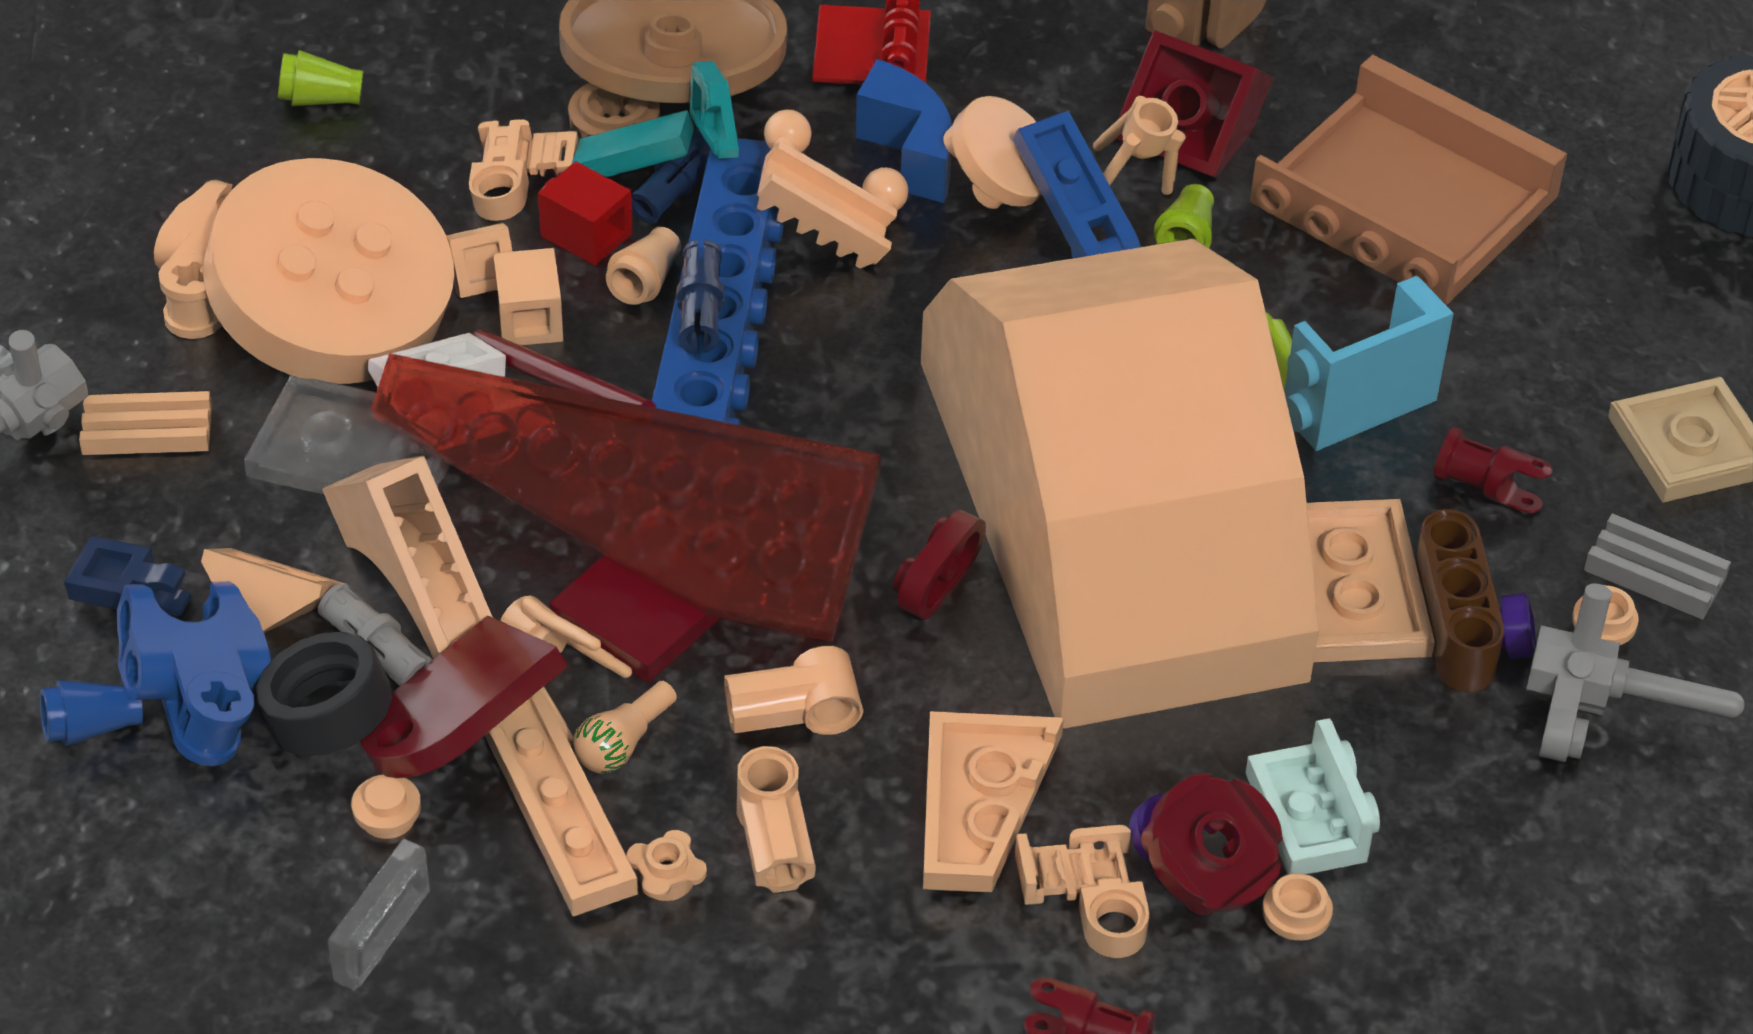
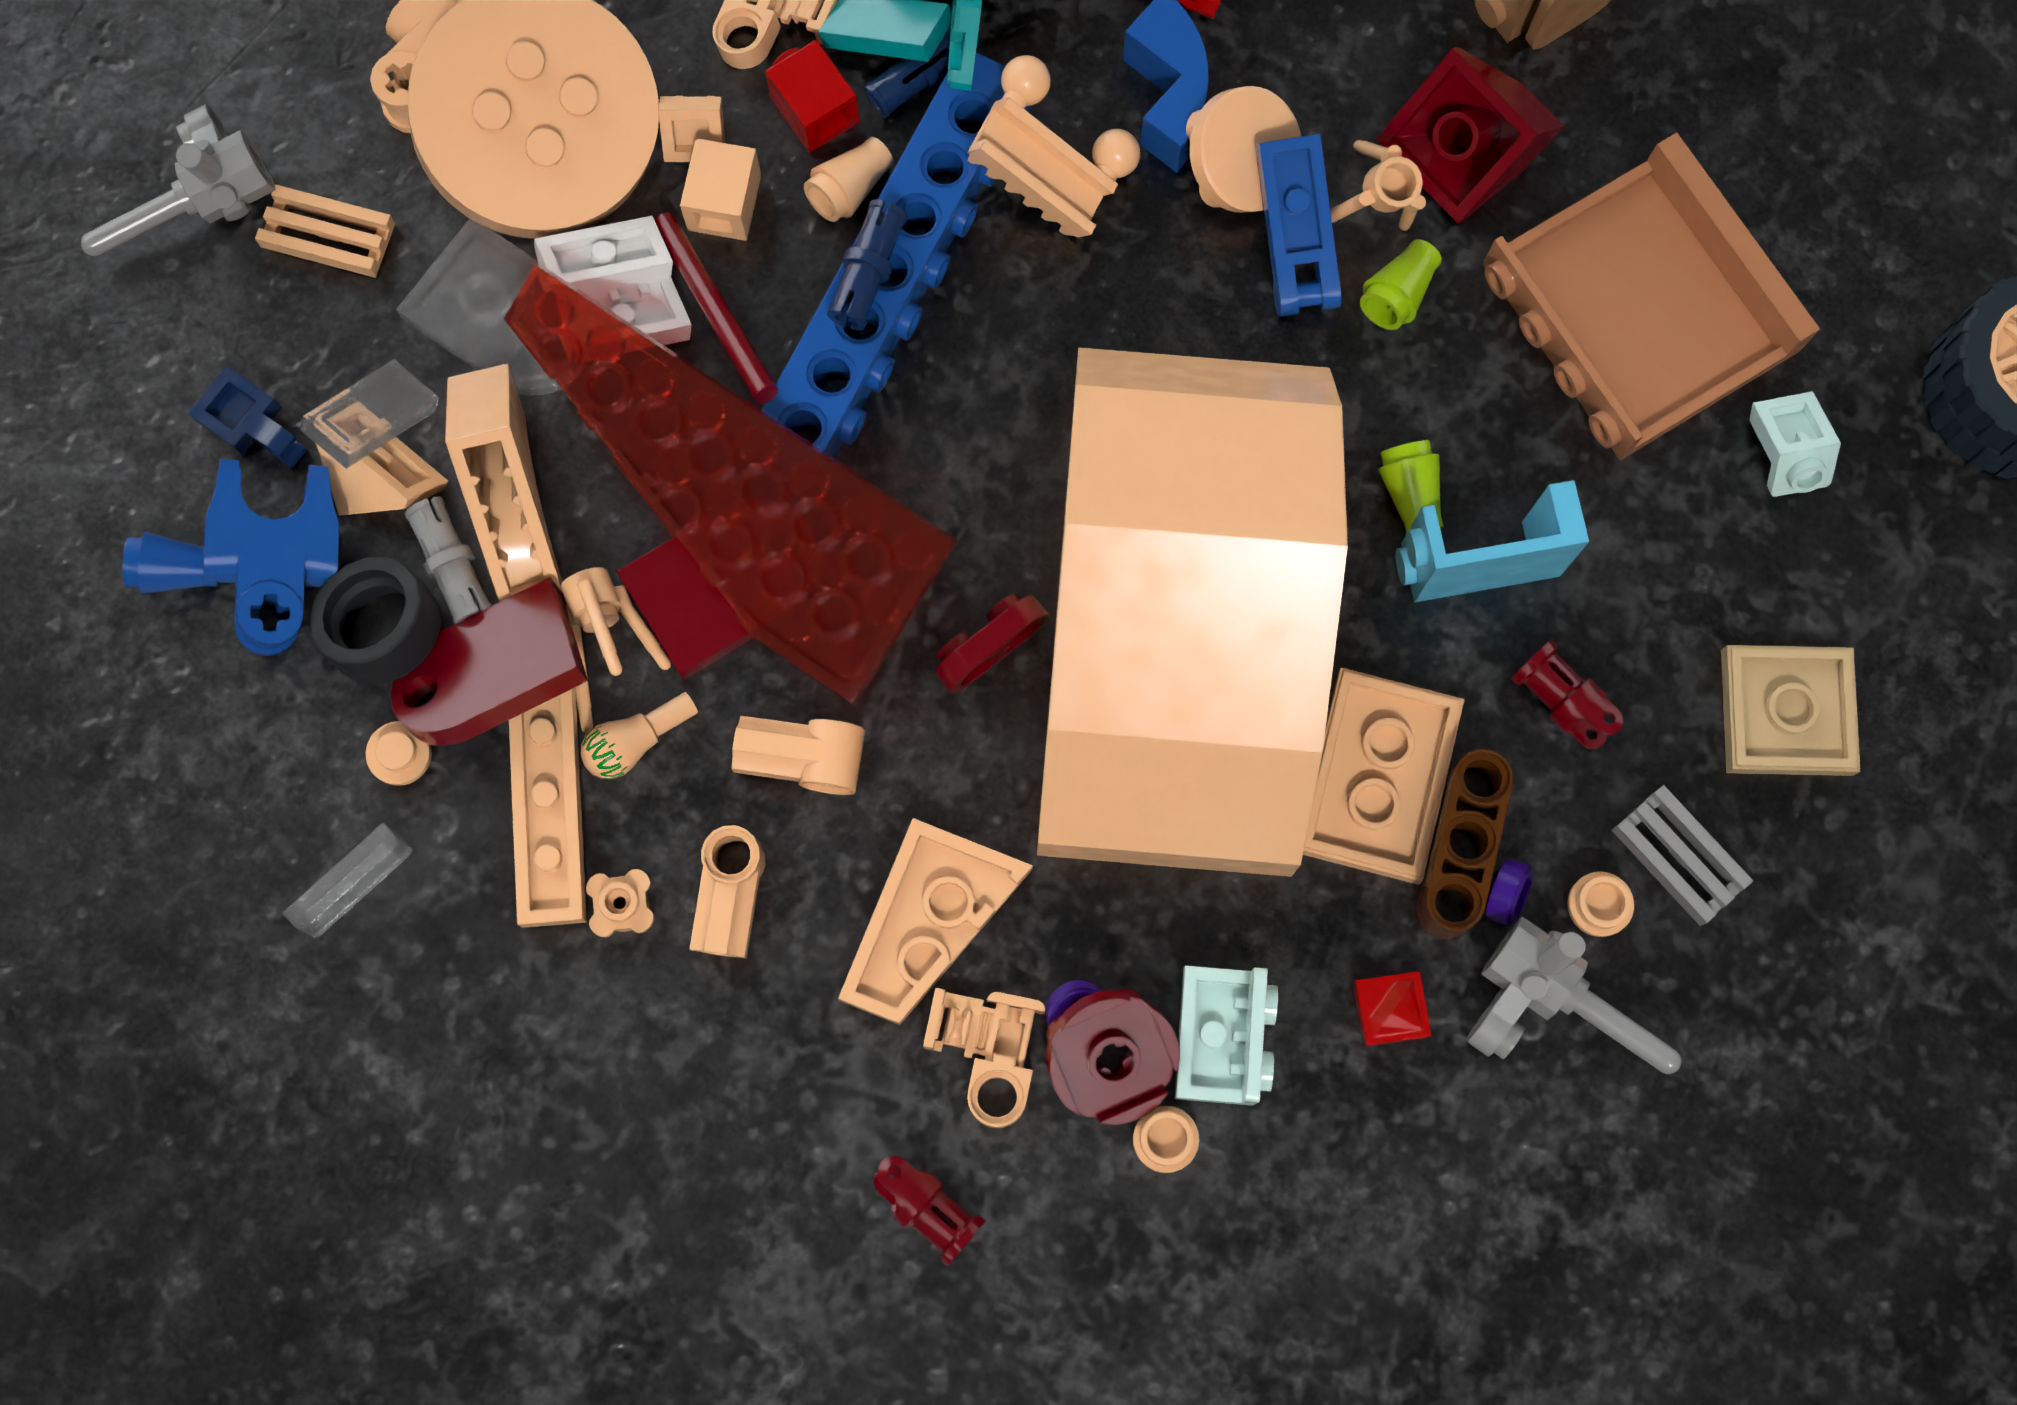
camera: 20 degrees right, 30 degrees up
none -> clear tile [301,359,439,469]
none -> red tile [1353,971,1432,1047]
none -> light aqua bracket [1749,391,1841,497]

